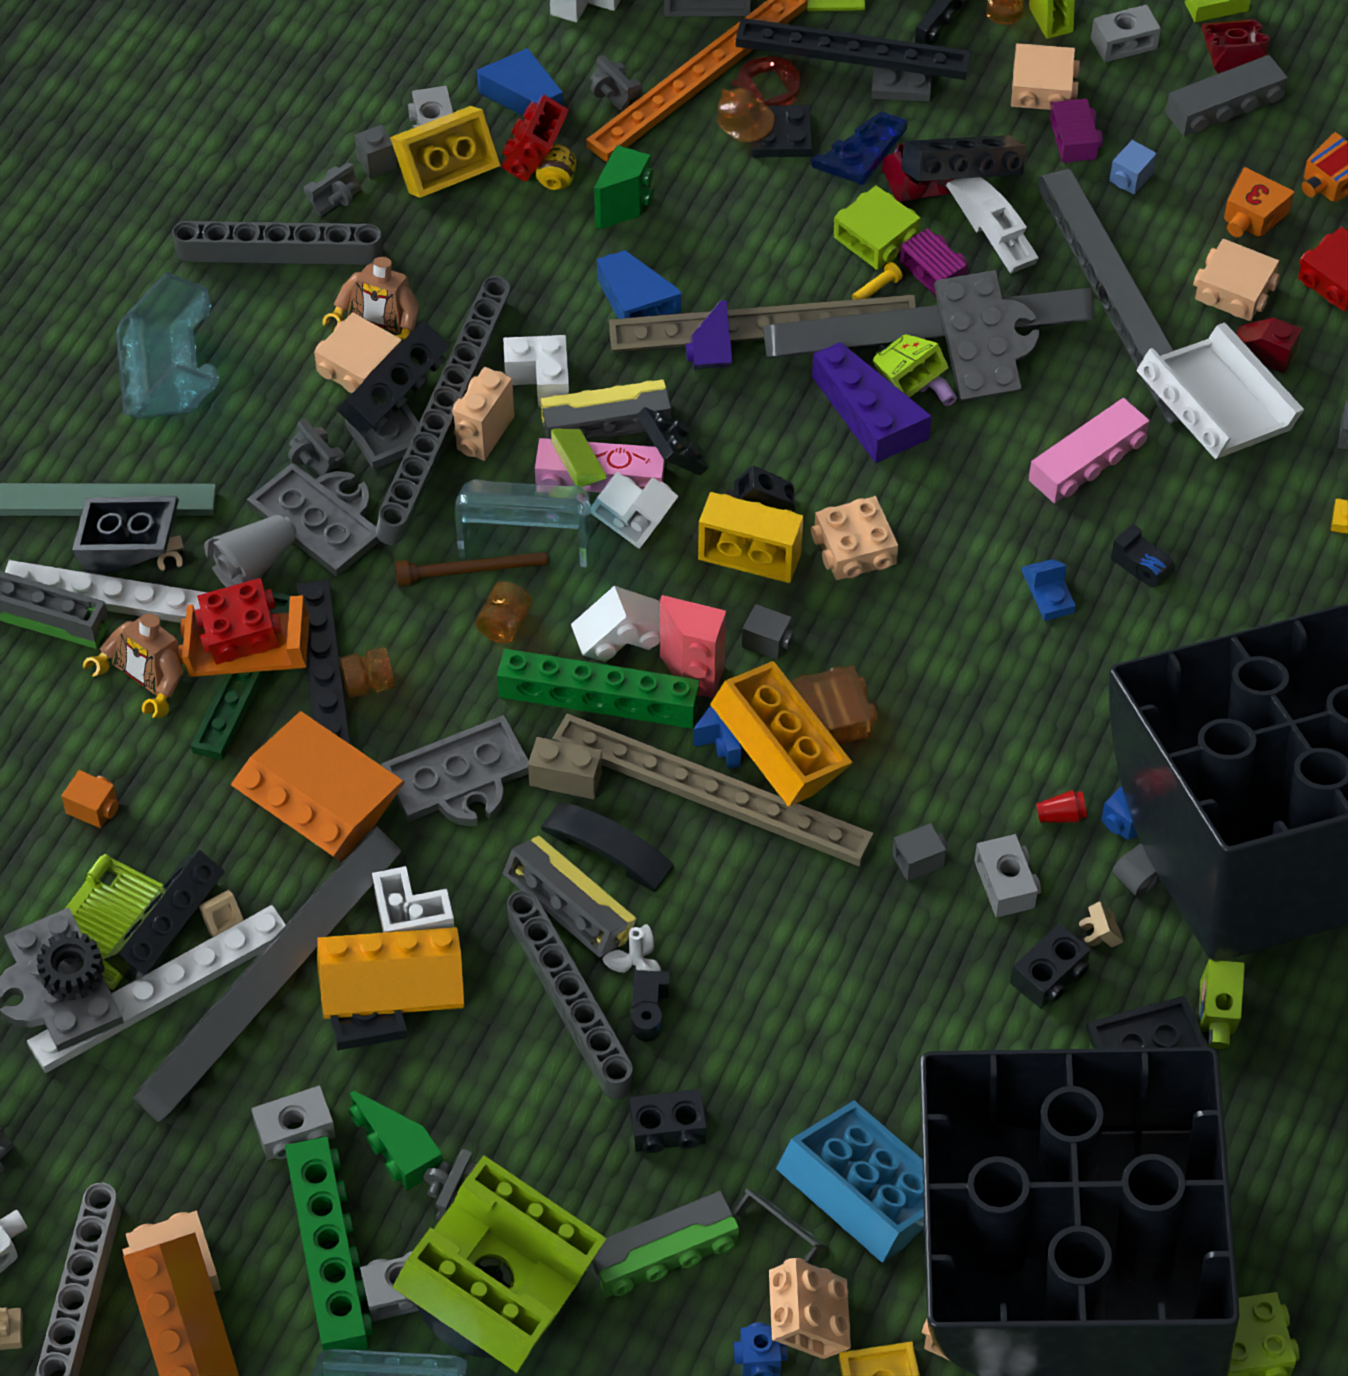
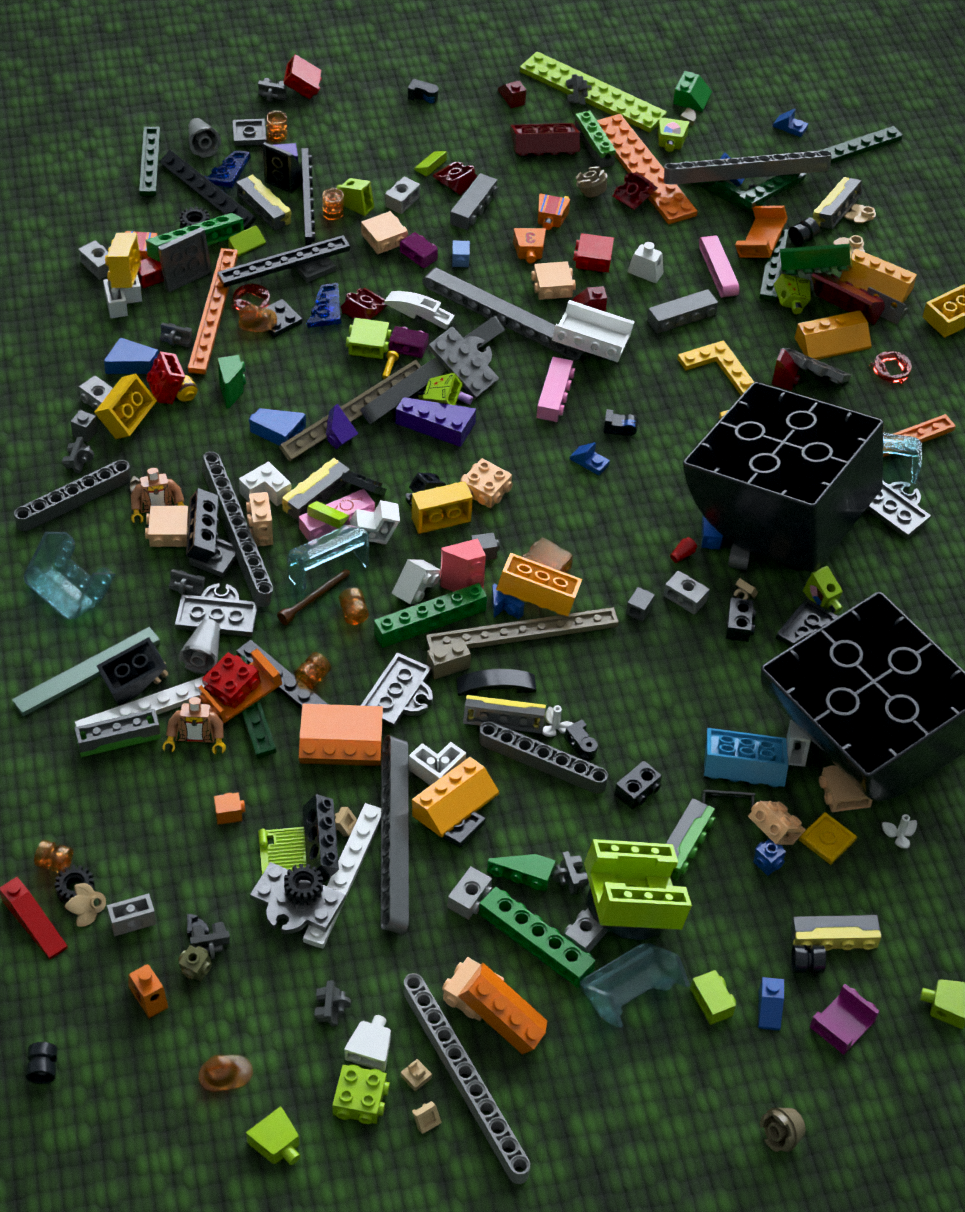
camera: 40 degrees left, 5 degrees down
black brick [901,135,1027,181] -> none

